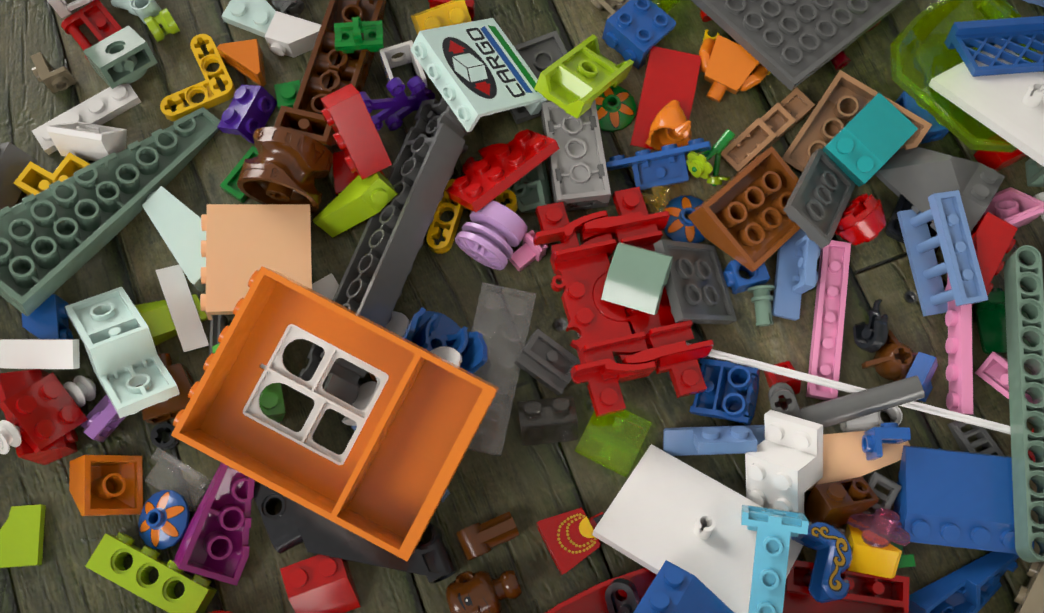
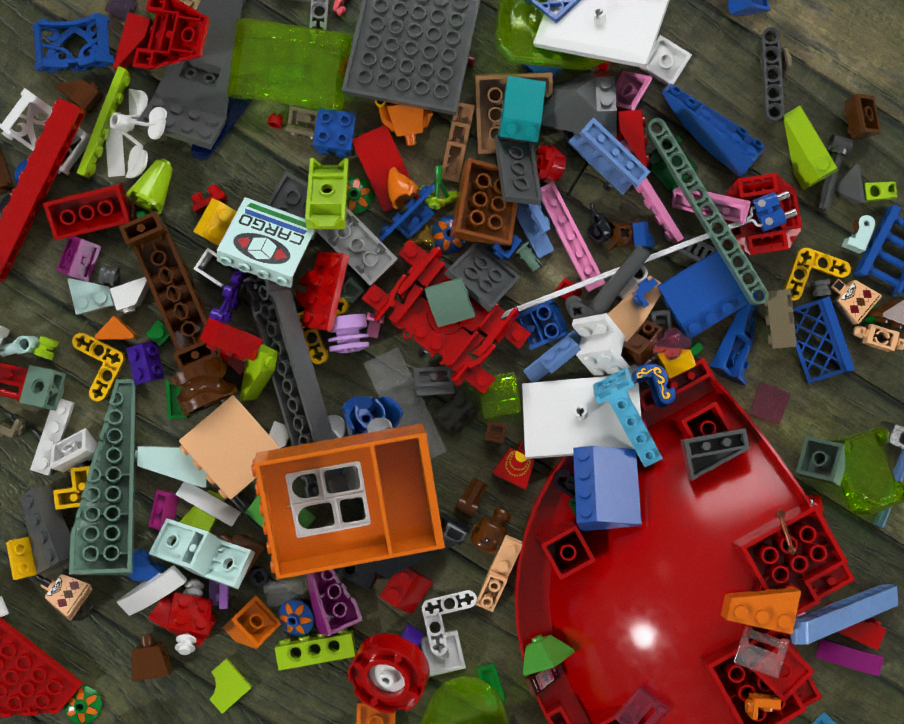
camera: 35 degrees left, 15 degrees up
green hips [334,17,384,54] -> none
none -> dark pink slope [148,489,179,531]
none -> reddish brown panel [484,421,507,444]

